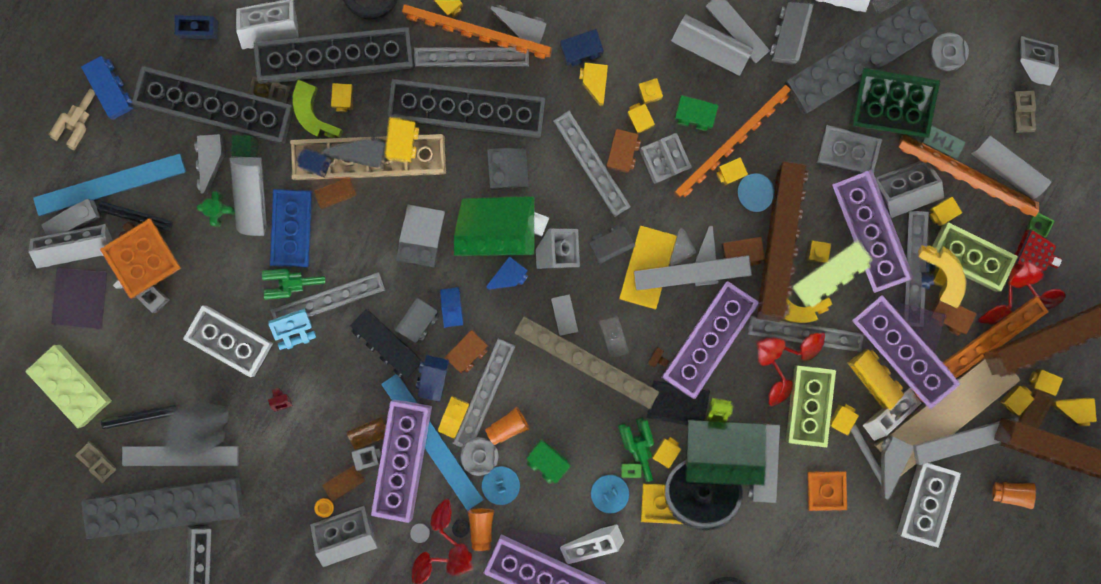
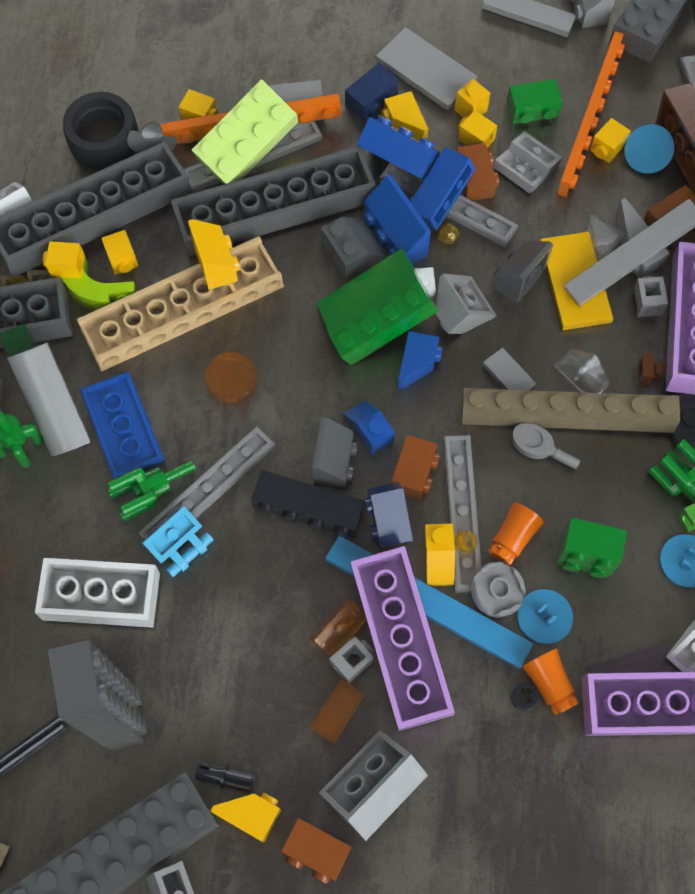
camera: 20 degrees left, 20 degrees down
light grey tile [122,446,239,466] -> none
dark red tile [268,388,293,412] -> none
dark blue brick [296,148,332,178] -> none
clear orange plate [314,178,357,210] -> none
light orange plate [314,498,334,518] -> none
dark grey slope [322,137,387,169] -> none
slope [396,205,445,268] -> none
light grey tile [410,523,430,543] -> none
red plant [412,499,473,584] -> none
light grey brick [671,14,754,76] -> none
none -> yellow brick [43,241,85,279]
none -> dark grey plate [127,121,177,155]
none -> yellowish green brick [192,79,298,185]
none -> black axle [195,761,255,792]
none -> clear orange tile [205,352,257,402]
none -> yellow slope [210,792,282,843]
none -> dark orange brick [281,818,352,884]
none -> blue slope [357,115,440,178]
none -> blue slope [363,174,431,264]
none -> light grey tile [376,27,478,111]
none -> blue brick [409,147,476,231]
none -> clear yellow hinge [438,223,460,245]
none -> clear yellow hinge [455,530,477,554]
none -> light grey piece [512,423,581,470]
none -> light grey brick [633,275,668,317]

